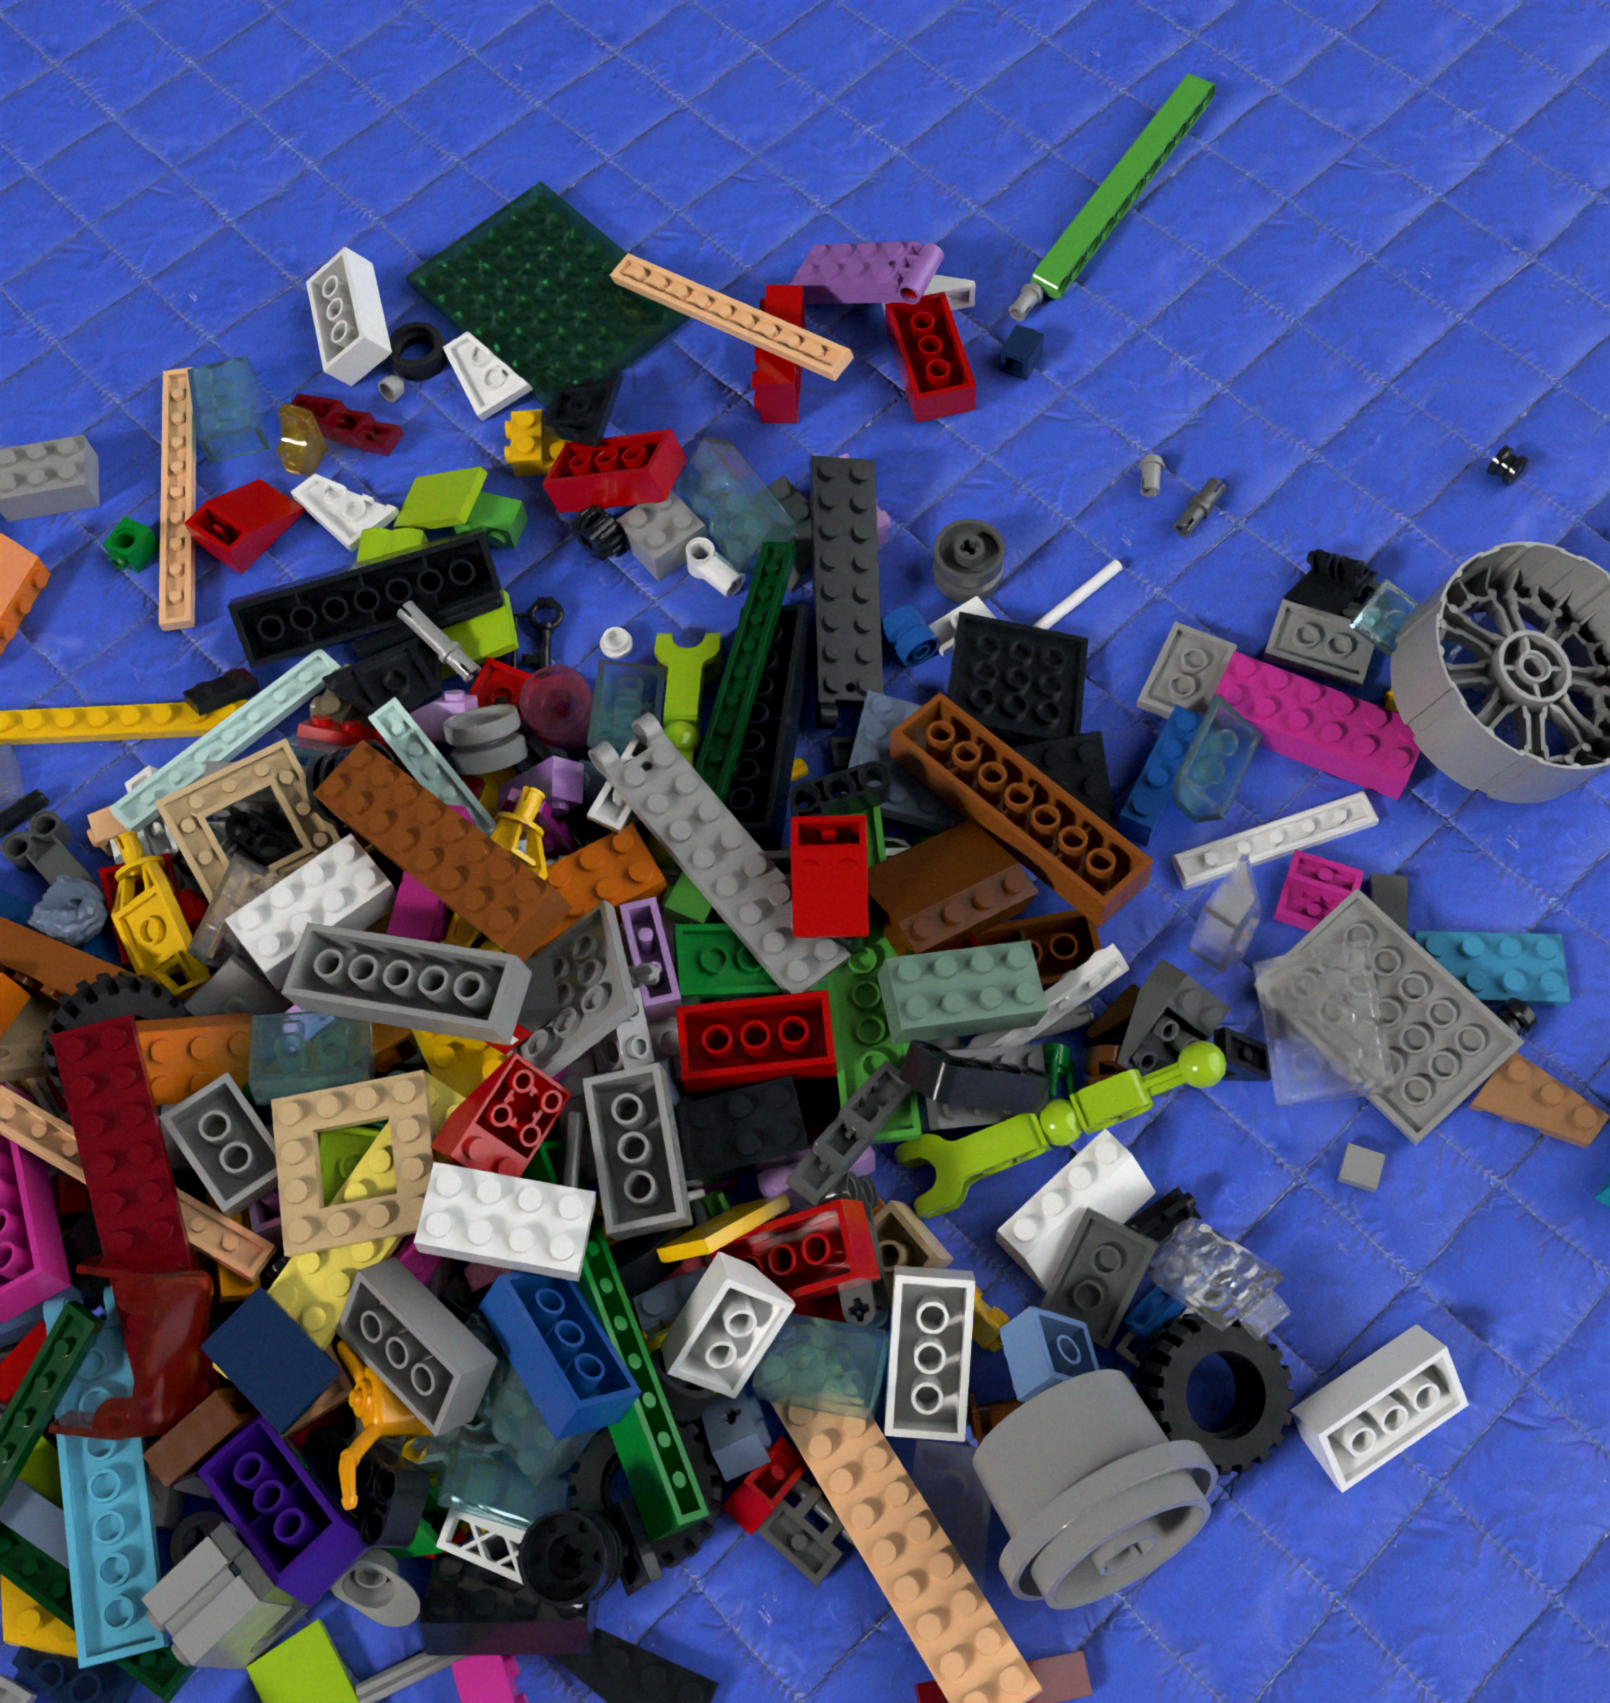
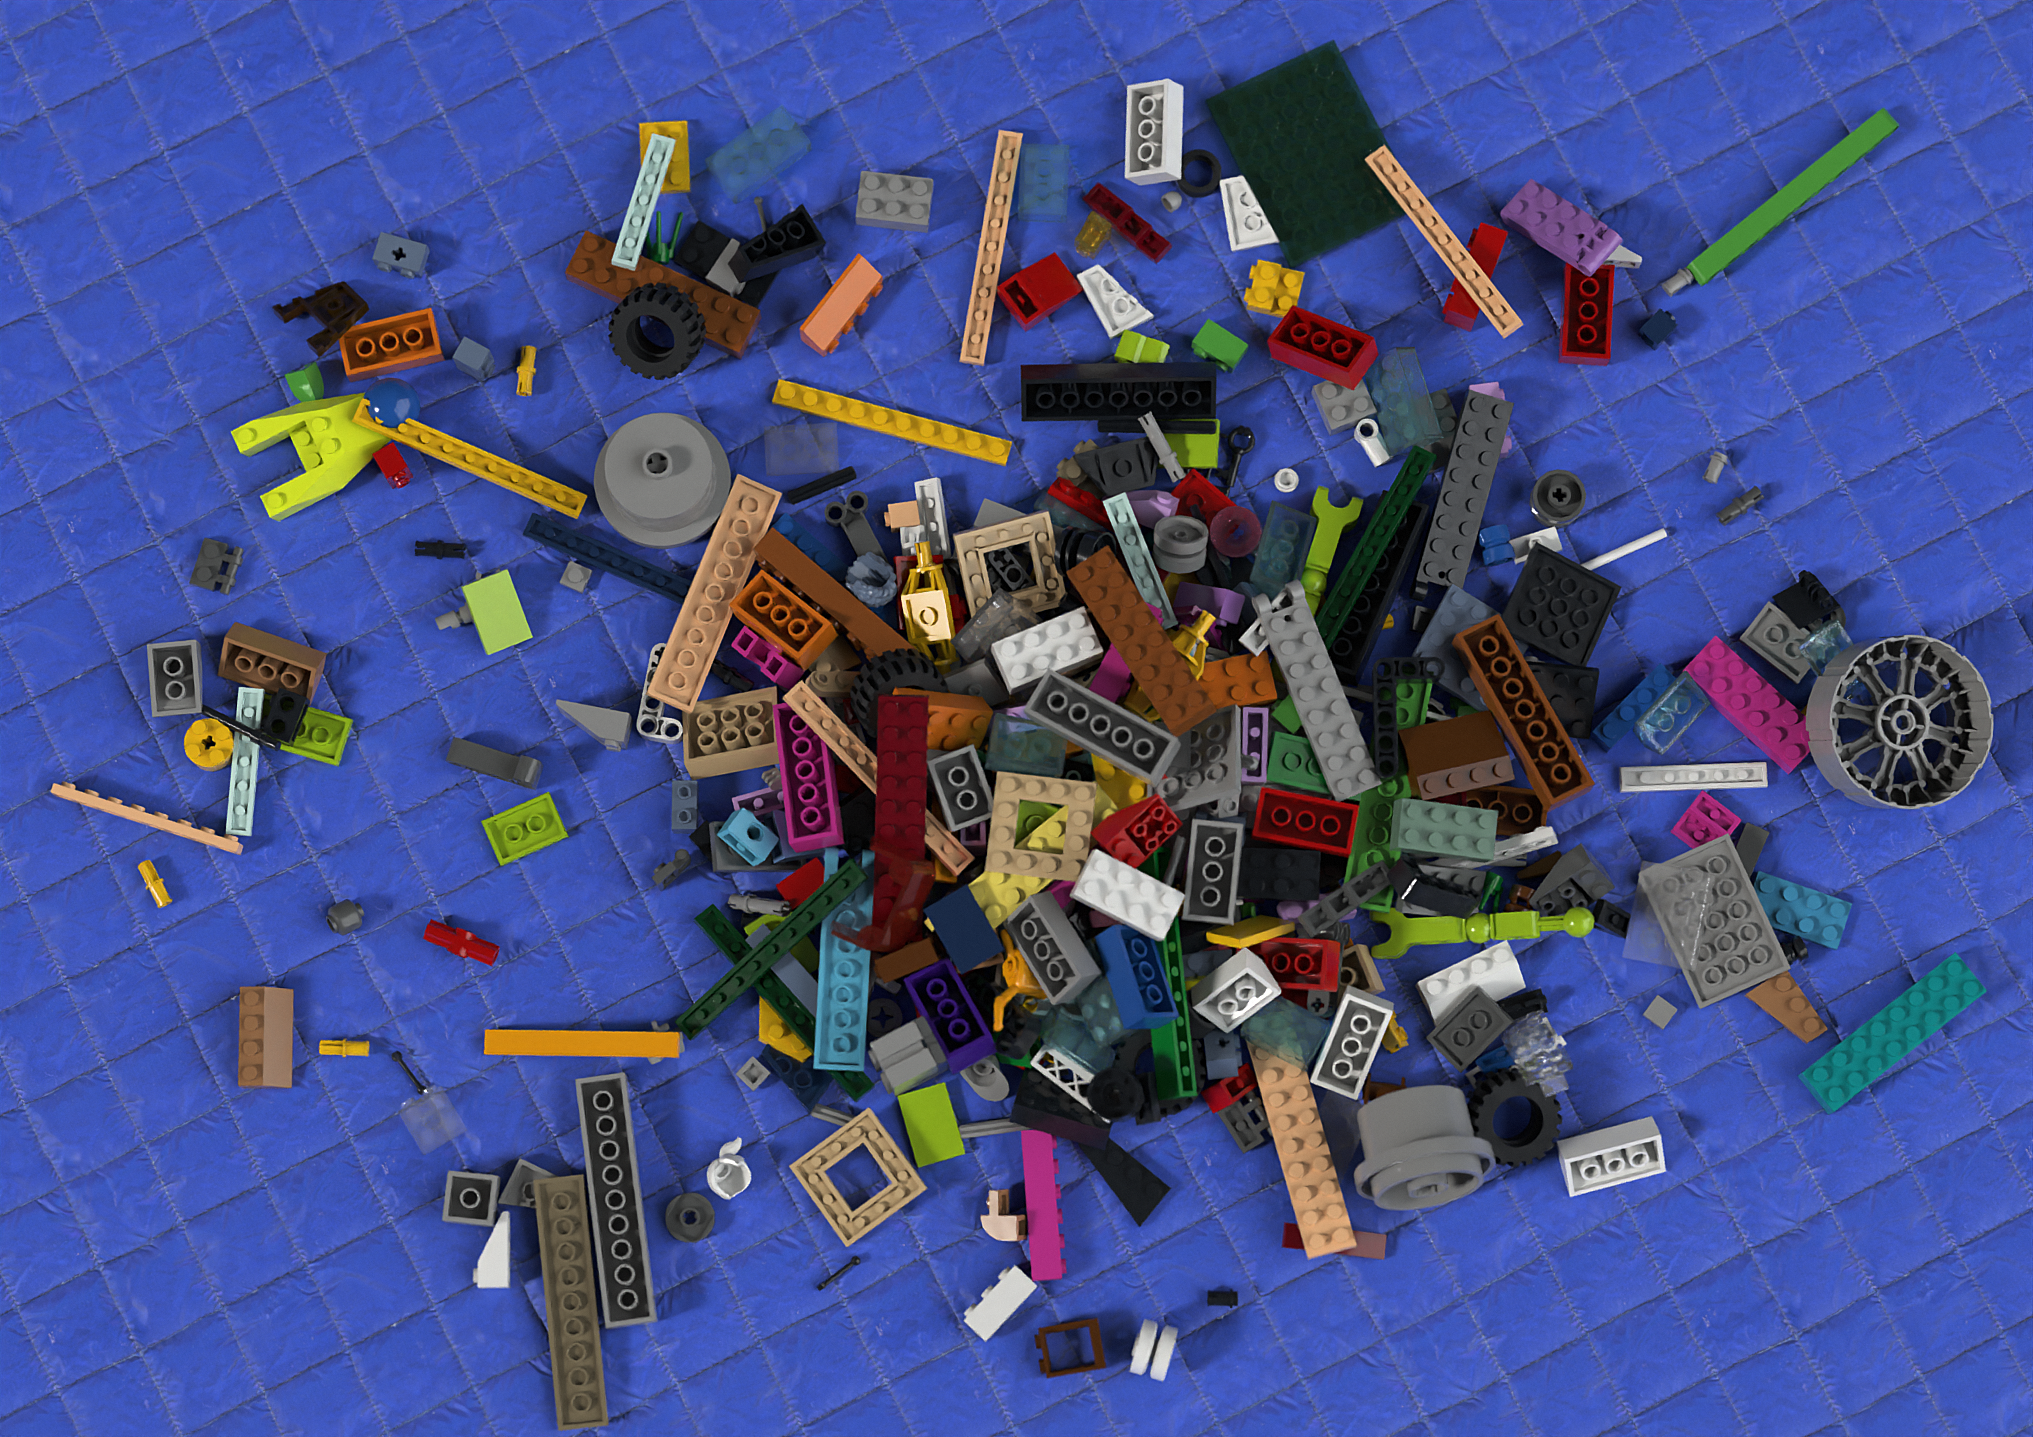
camera: 10 degrees right, 15 degrees up
green brick [102,516,160,573] -> none
light aqua plate [108,648,341,833] -> none
black plate [183,668,260,716] -> none
lime tile [393,466,488,530] -> none
black wing [542,368,623,448] -> none
black gear [571,504,625,561] -> none
red slope [791,815,869,938] -> none
medium blue brick [999,1306,1100,1403] -> none
light grey plate [1136,621,1237,719] -> none
clear wedge [1187,854,1262,974] -> none
black wheel [1487,445,1529,486] -> none

